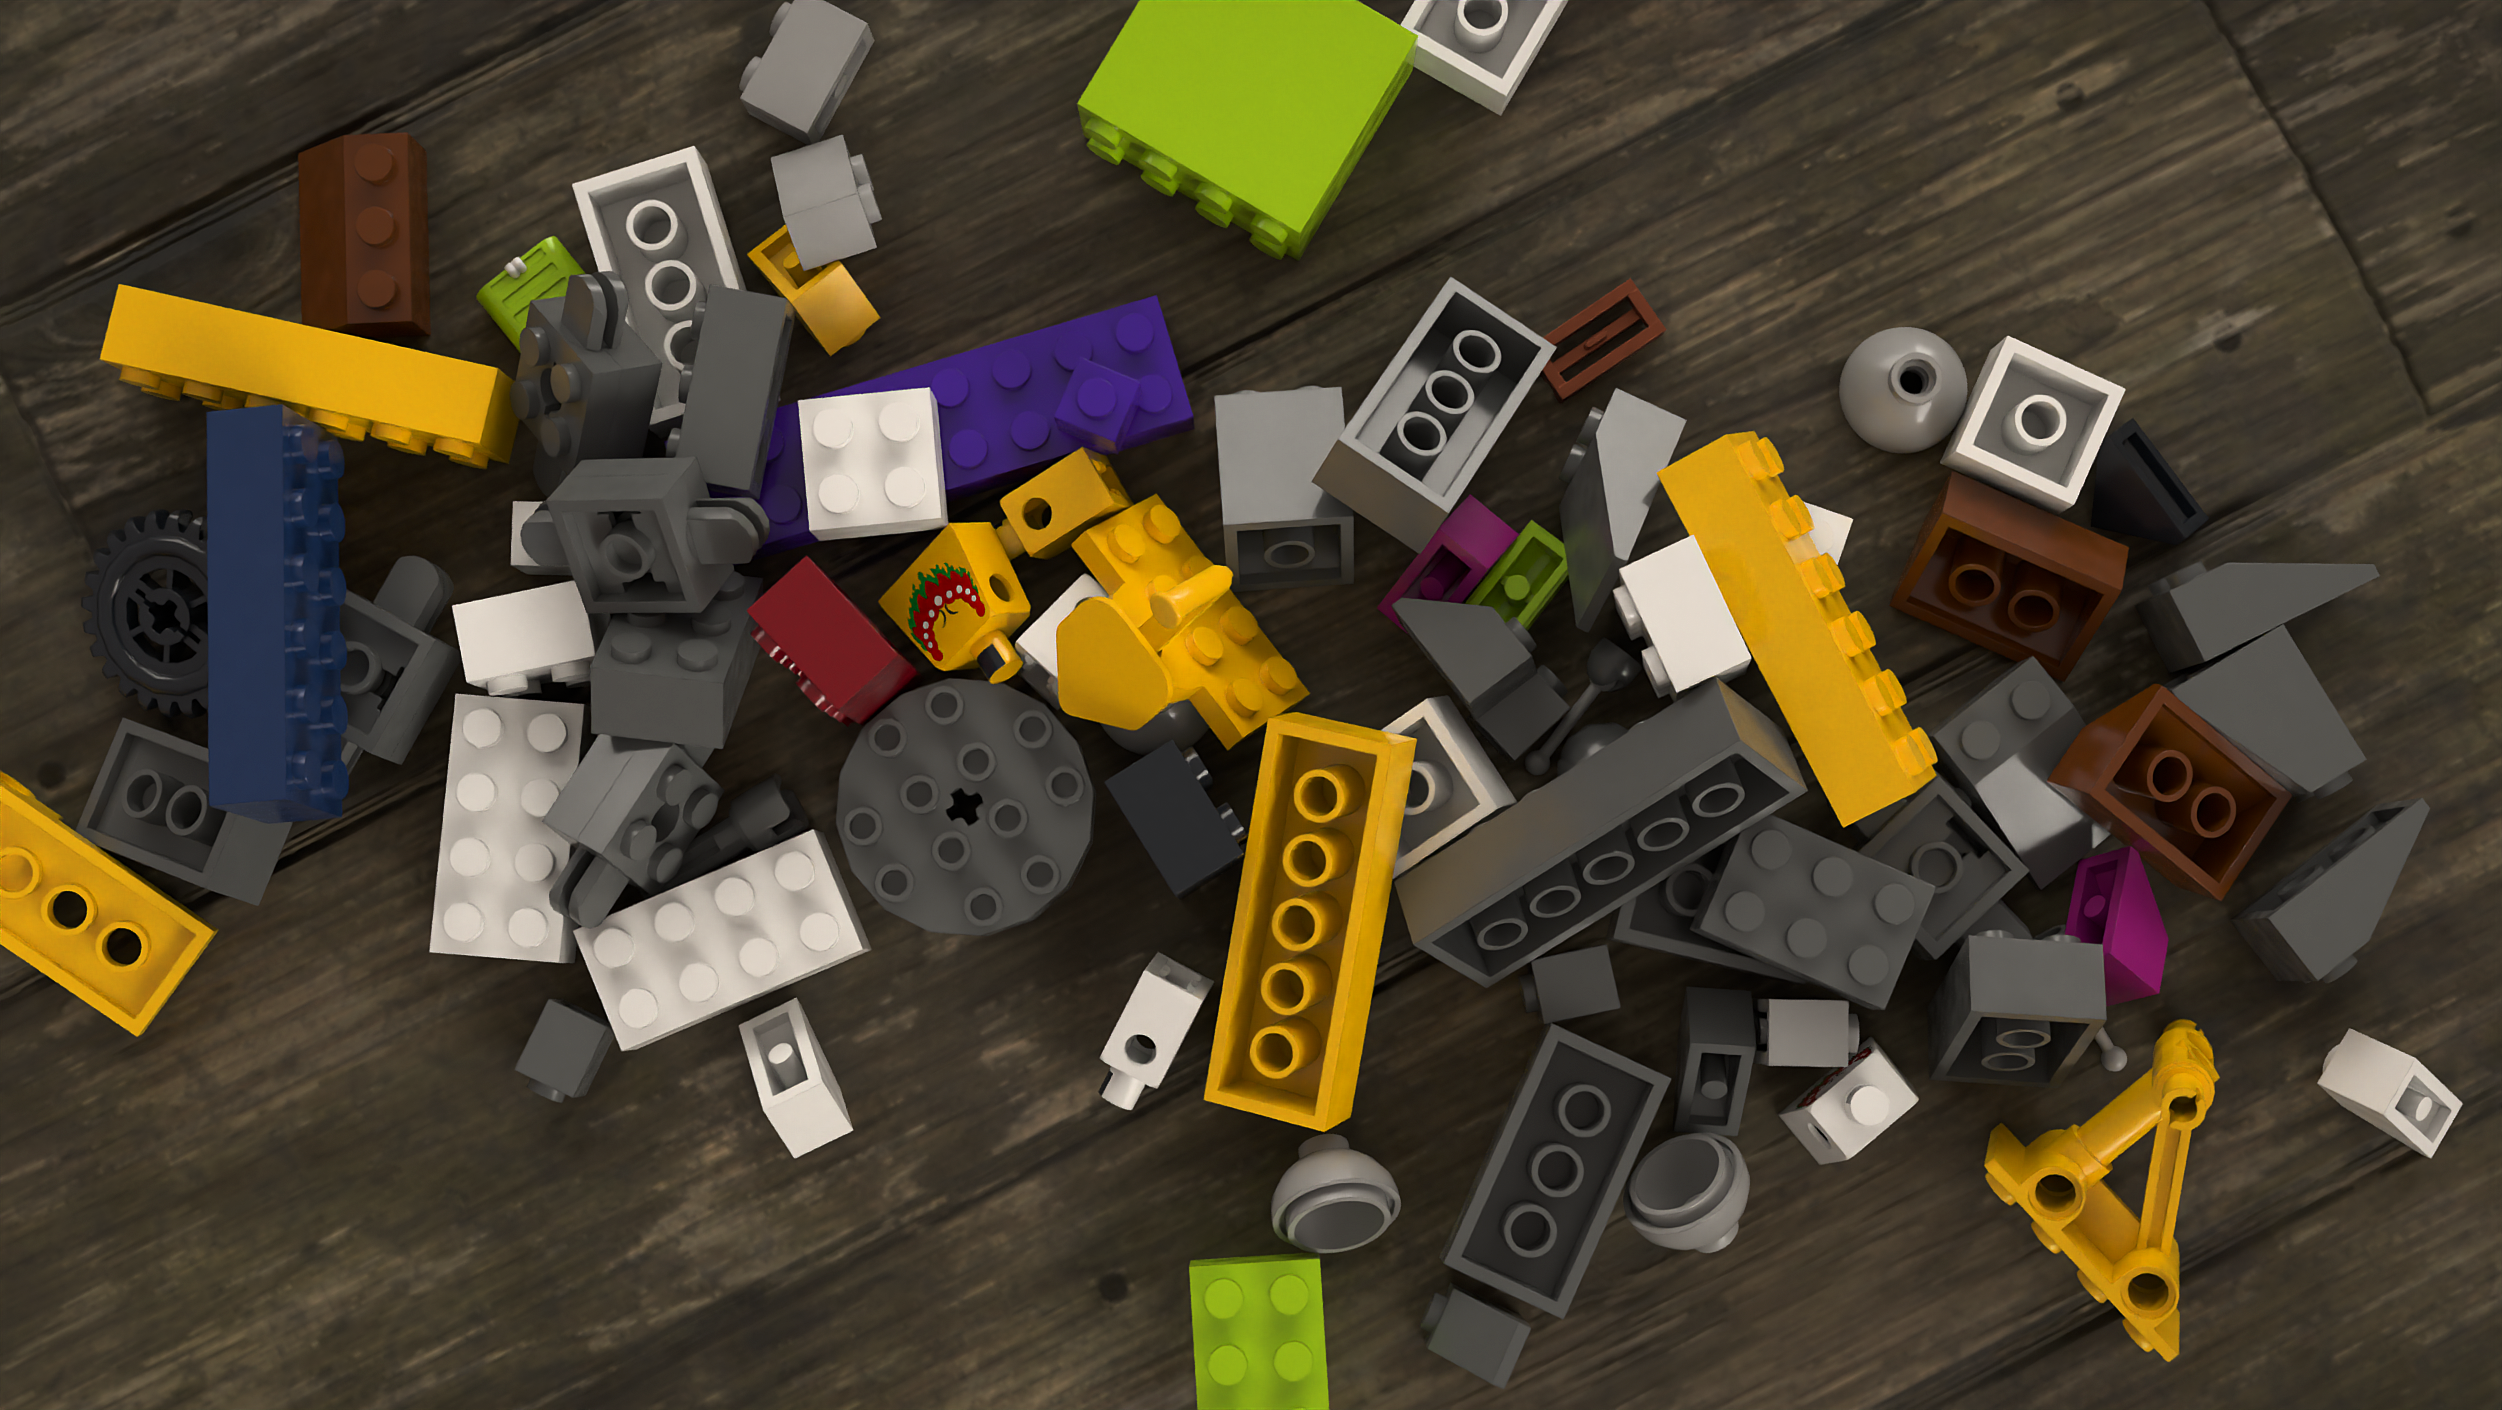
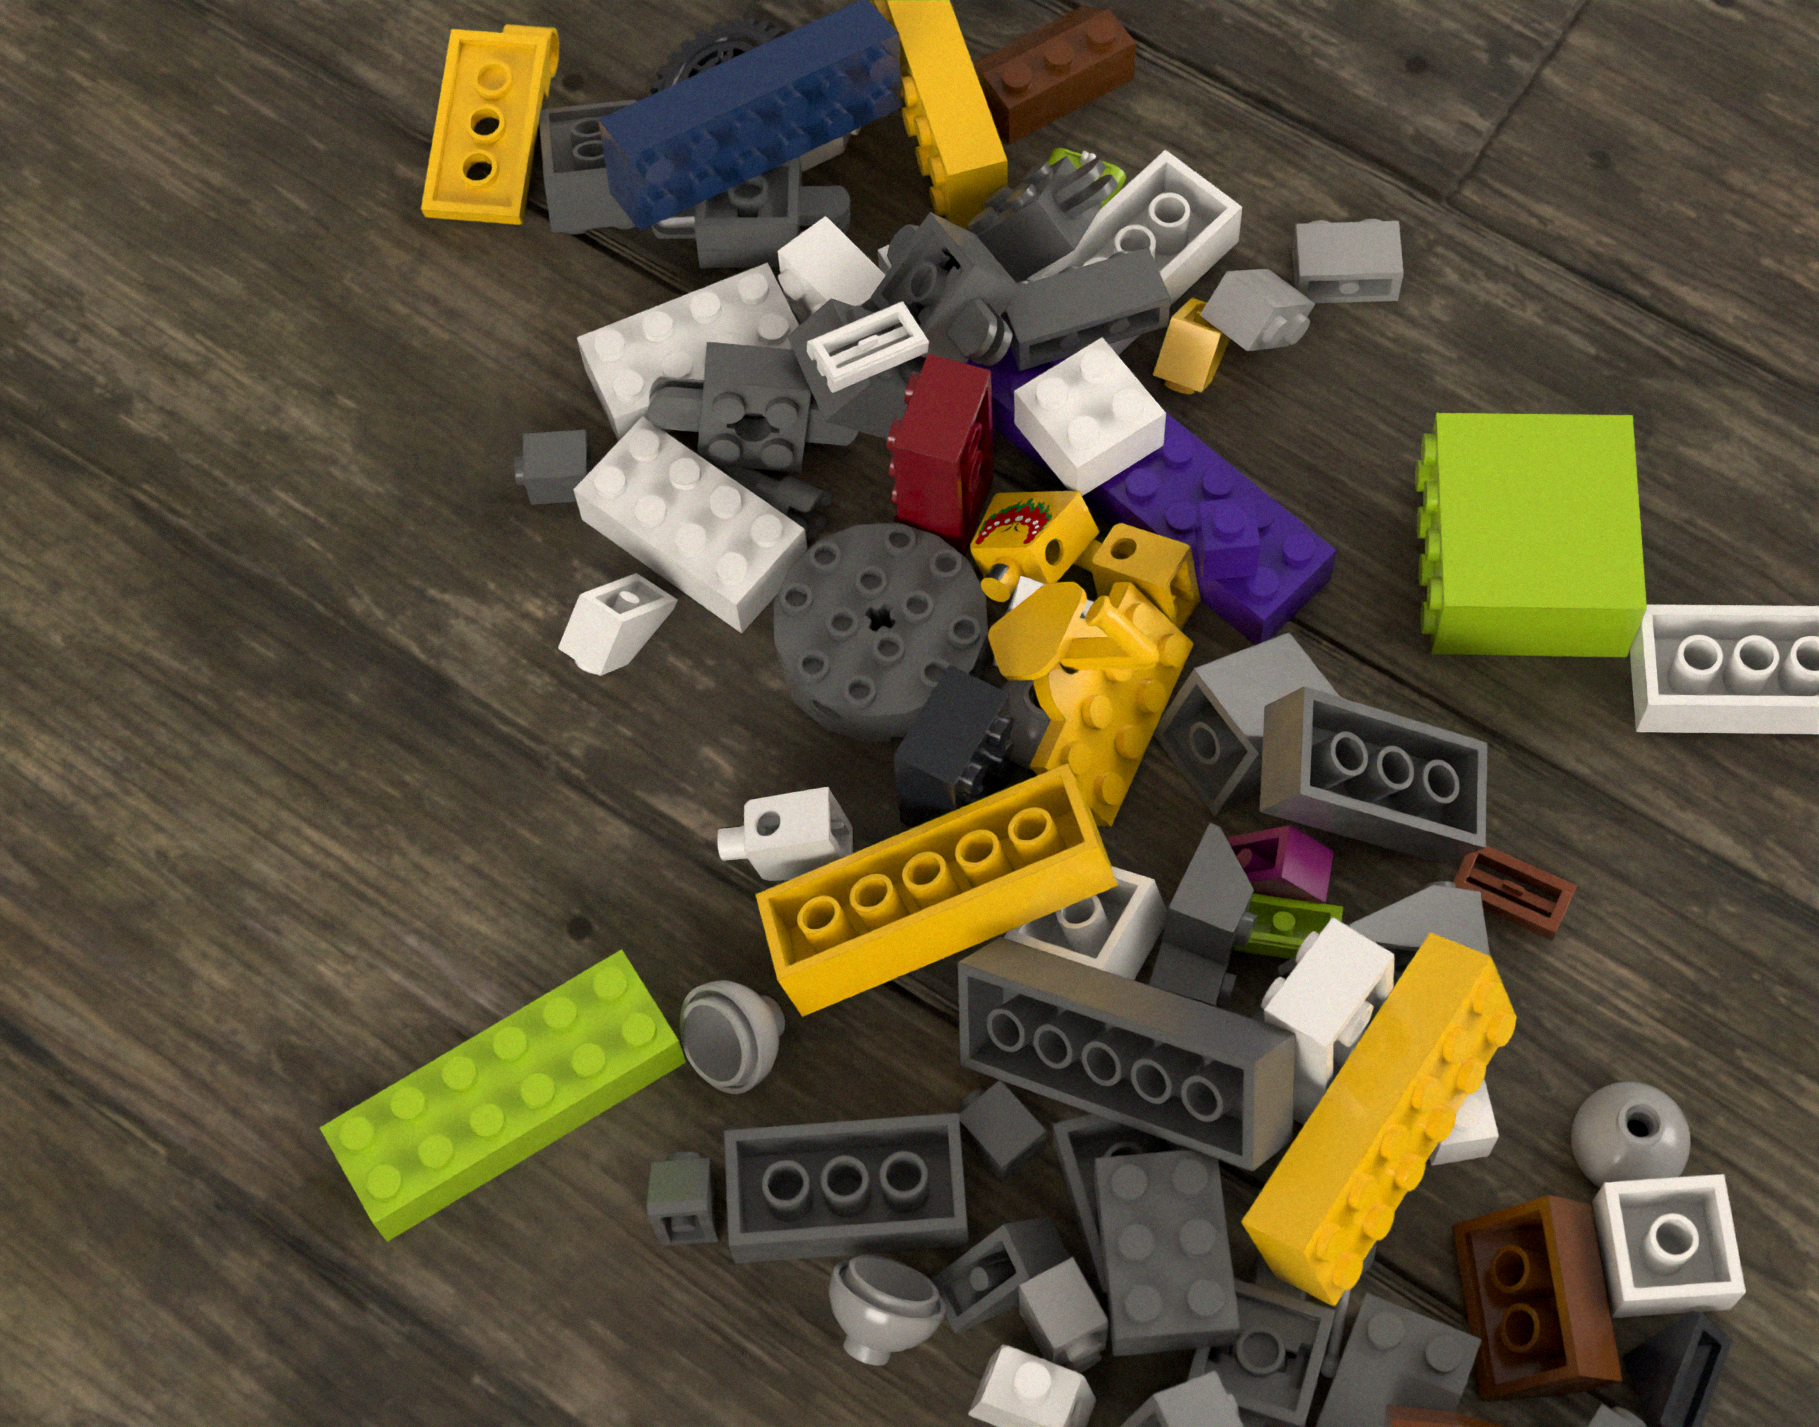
camera: 65 degrees right, 20 degrees down
none -> white tile [807,301,929,393]

